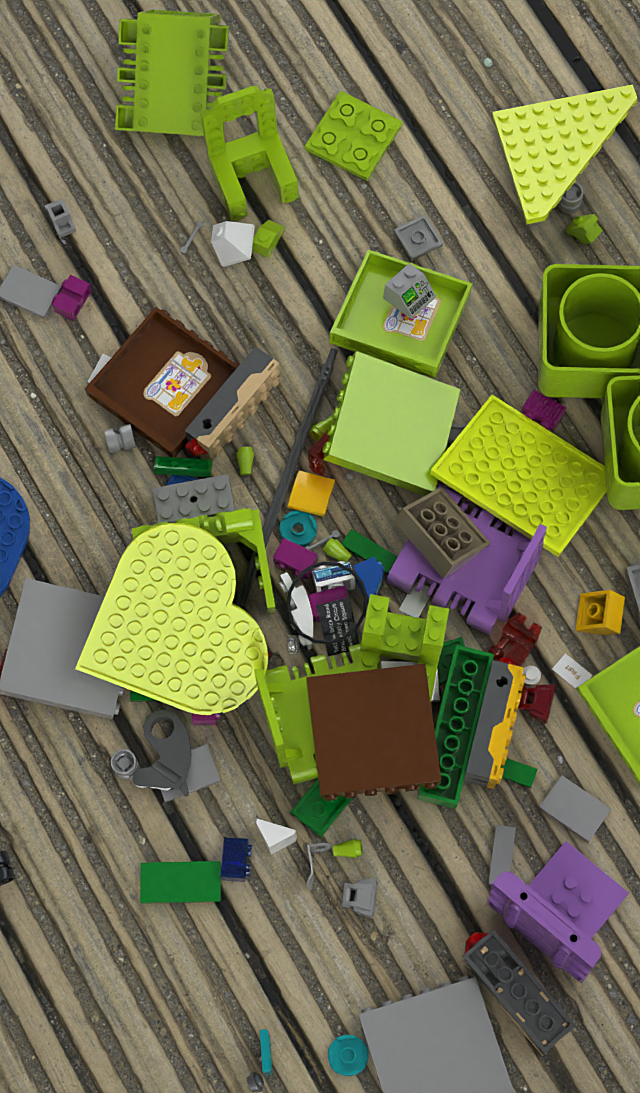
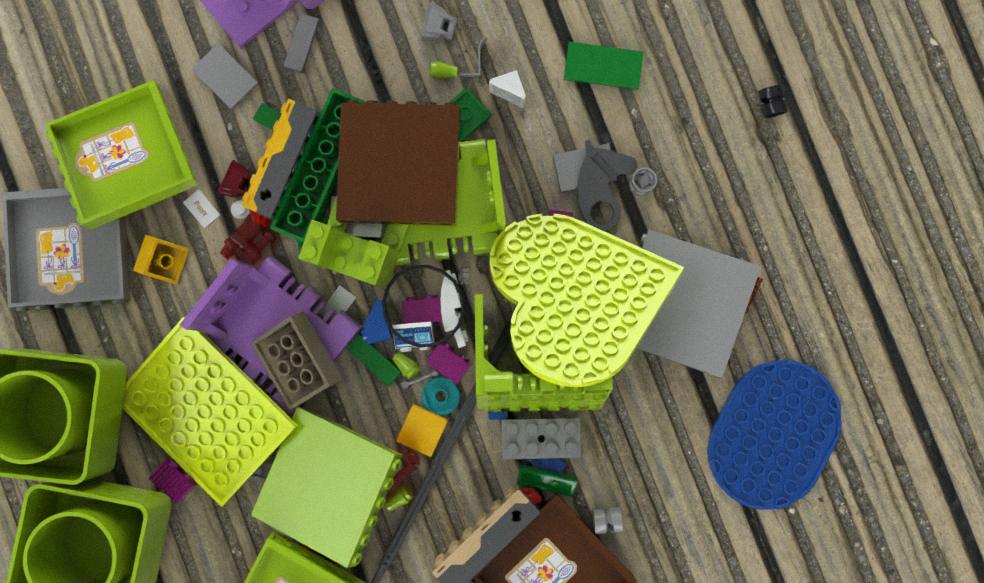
camera: 175 degrees left, 15 degrees up
clear blue brick [221,837,252,882] -> none
lime cone [236,447,255,475] -> none
black sticker [317,598,360,656] -> none

